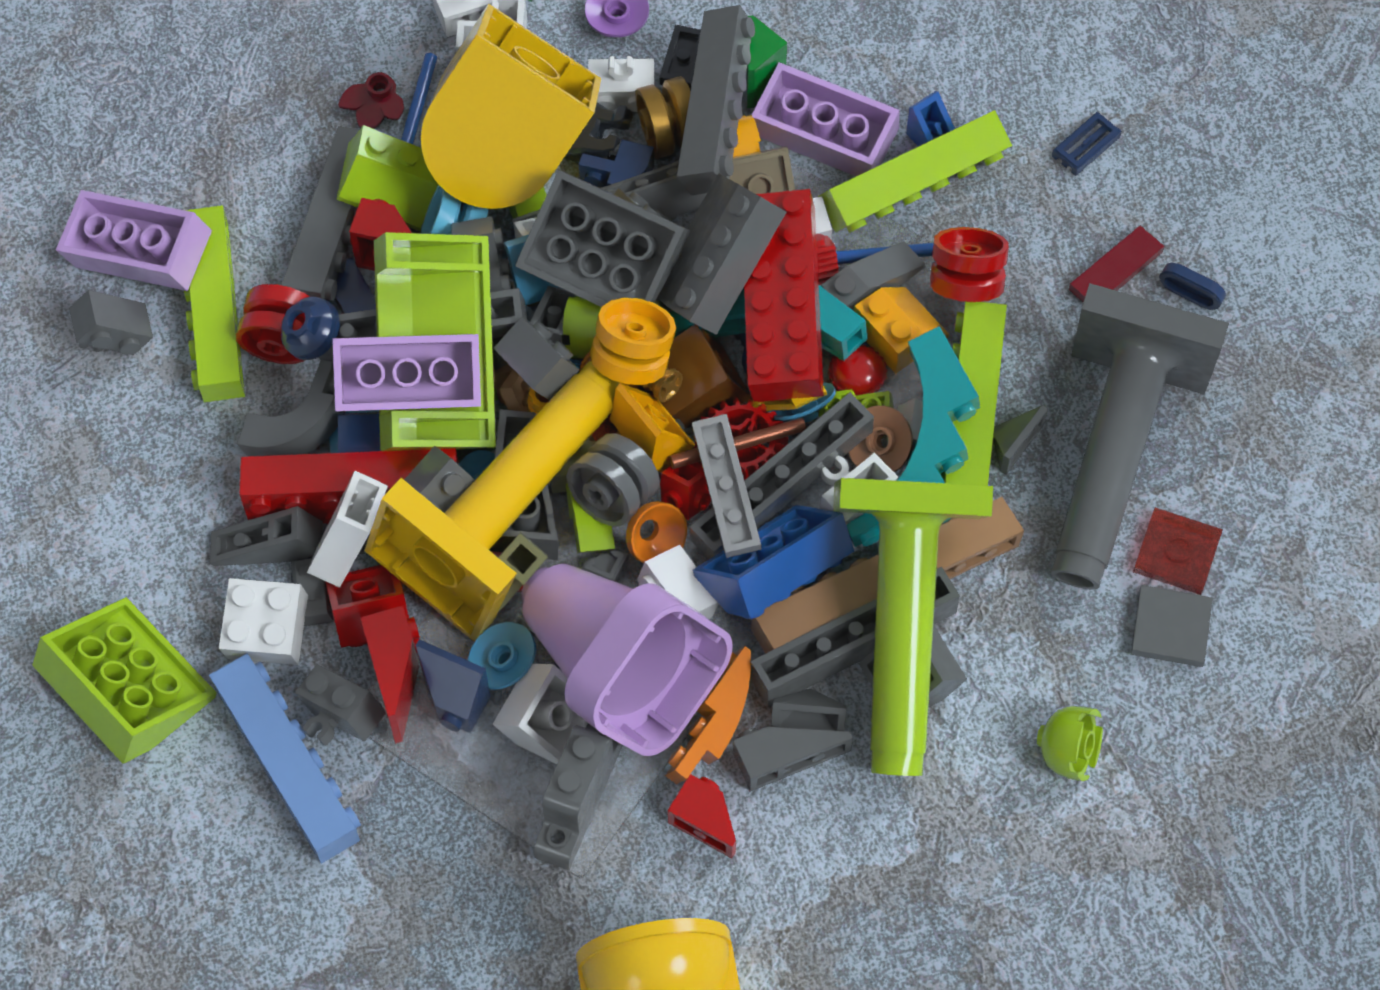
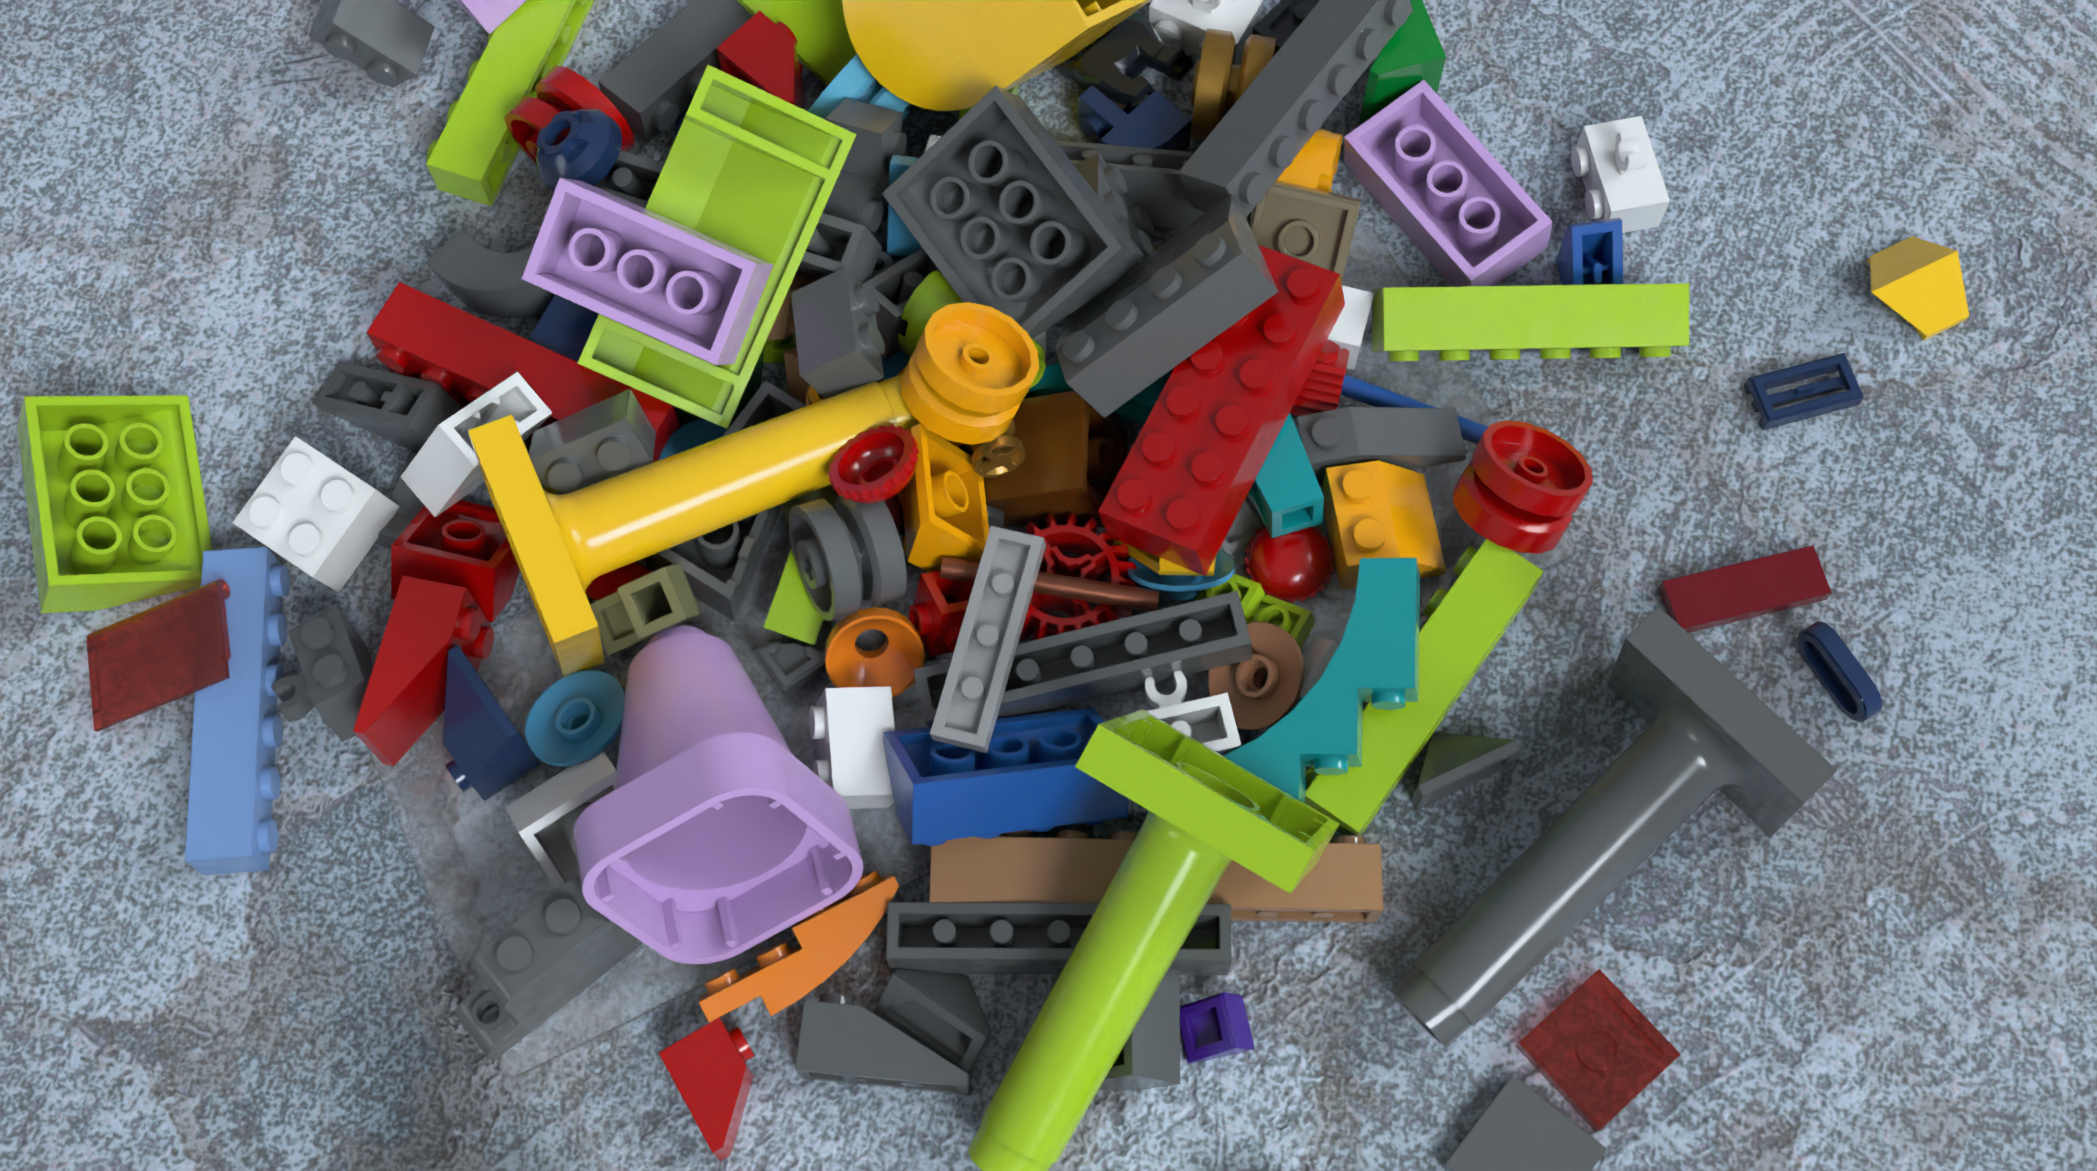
camera: 30 degrees right, 5 degrees up
none -> clear red piece [86,579,231,732]
none -> red hat [828,424,919,504]
none -> dark purple slope [1180,992,1254,1064]
none -> white brick [1571,116,1670,233]
none -> yellow slope [1867,236,1969,341]

